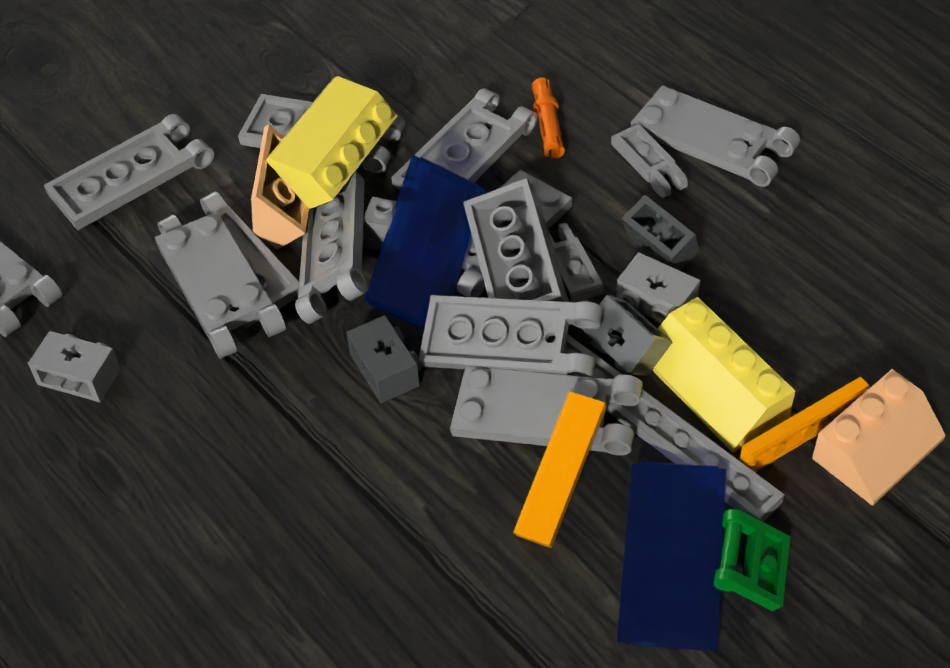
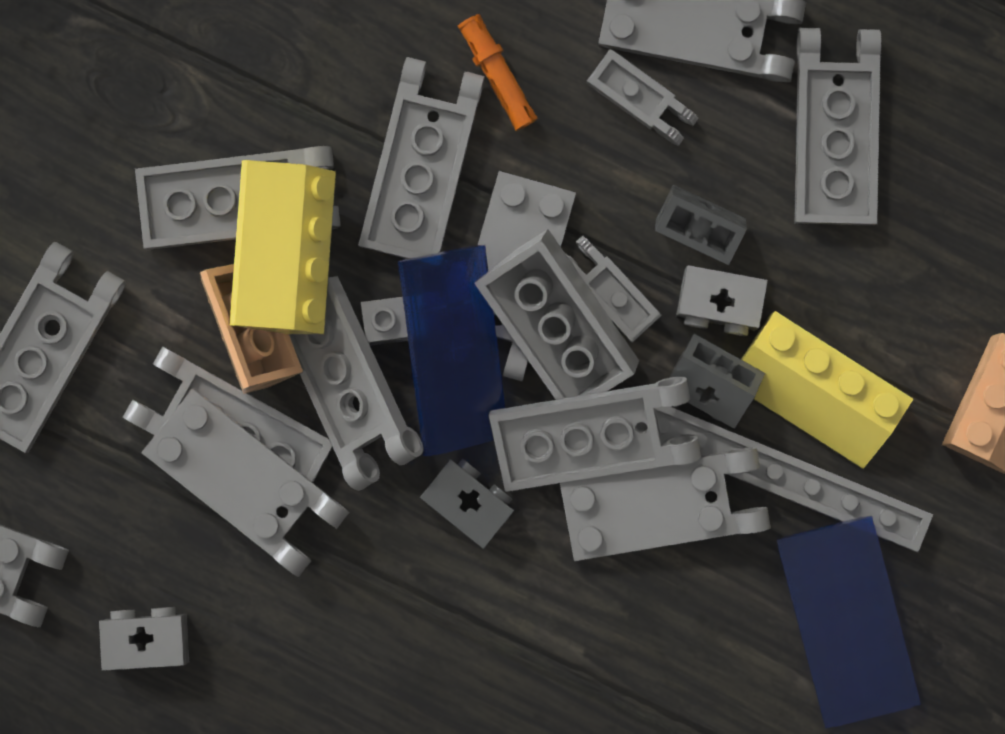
camera: 25 degrees left, 35 degrees up
light orange tile [513,391,607,549] -> none
green plate [714,509,791,612] -> none
light orange tile [739,377,869,472] -> none
none -> light grey hinge [794,28,881,226]

